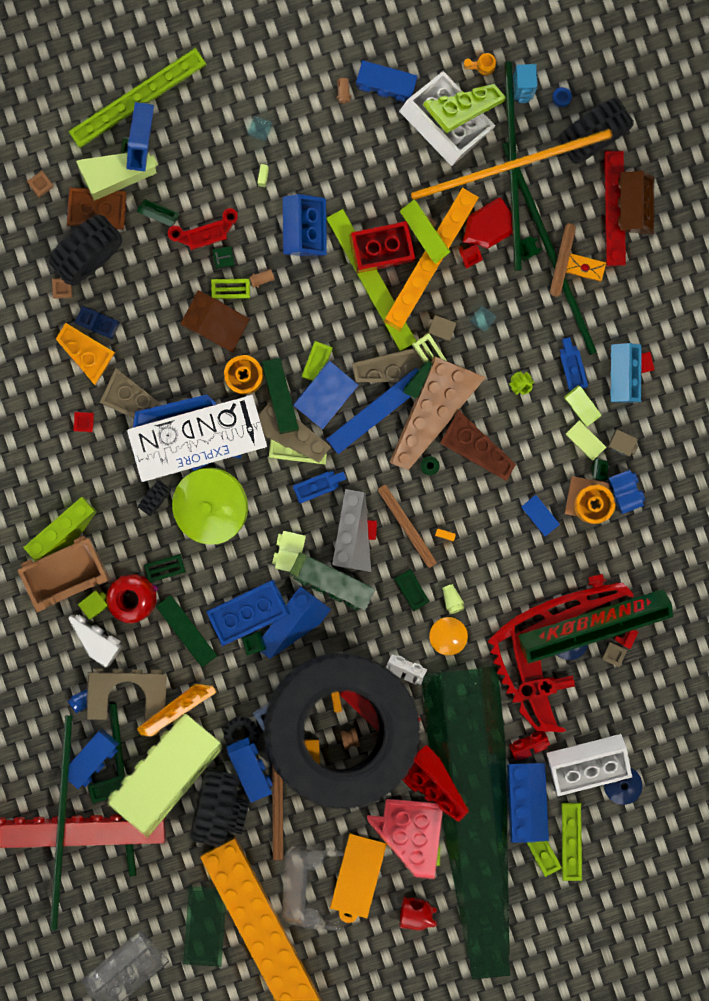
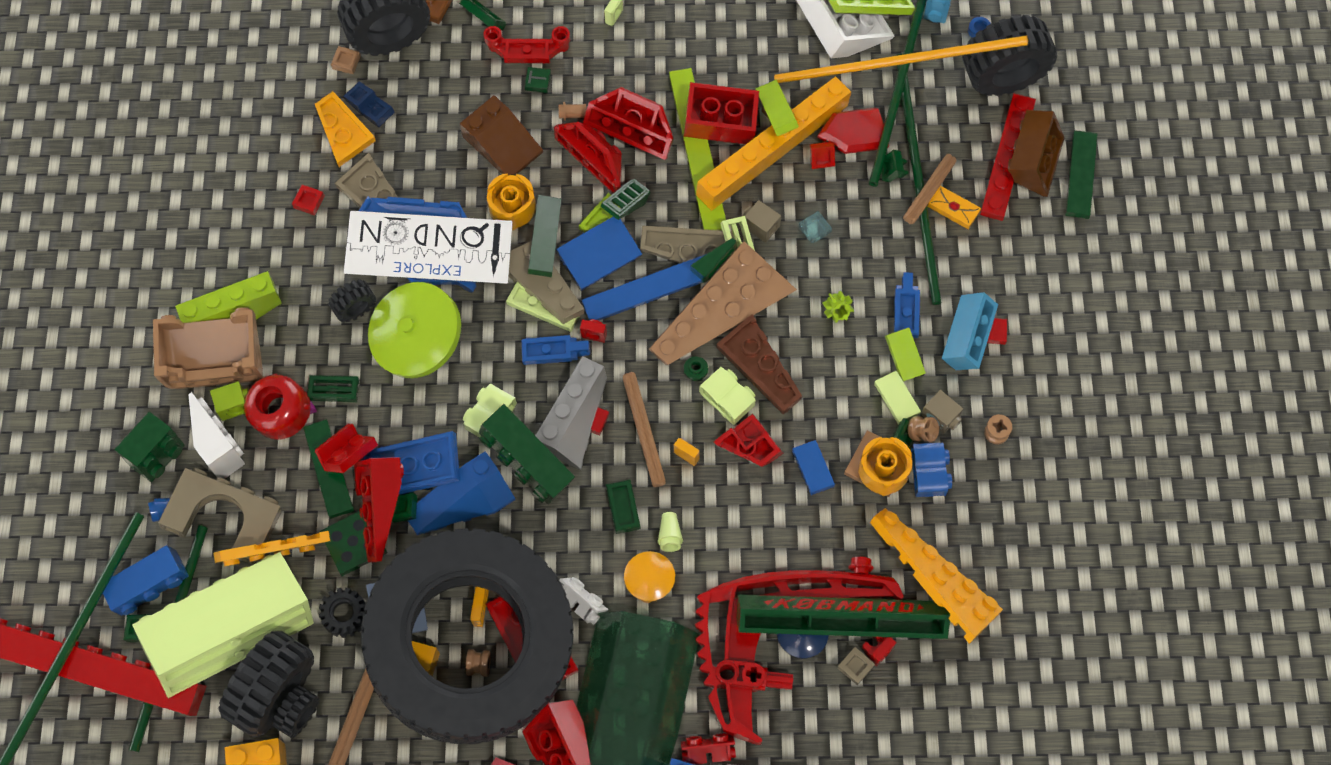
camera: 20 degrees right, 20 degrees down
lime tile [211,279,250,299] -> none
blue brick [227,738,273,802] -> none
blue slope [283,194,327,256] -> none
none -> dark green brick [114,411,185,483]
none -> red bracket [315,424,378,473]
none -> dark green tile [319,511,388,576]
none -> red wedge [354,457,404,562]
none -> red wedge [553,122,622,194]
none -> red plate [580,319,607,343]
none -> red wedge [583,87,673,160]
none -> dark green slope [601,179,650,220]
none -> yellowish green brick [699,367,756,425]
none -> red slope [714,413,784,467]
none -> light orange wing [870,508,1003,644]
none -> medium nougat wheel [908,416,939,442]
none -> medium nougat wheel [984,414,1012,445]
none -> dark green tile [1065,130,1098,219]

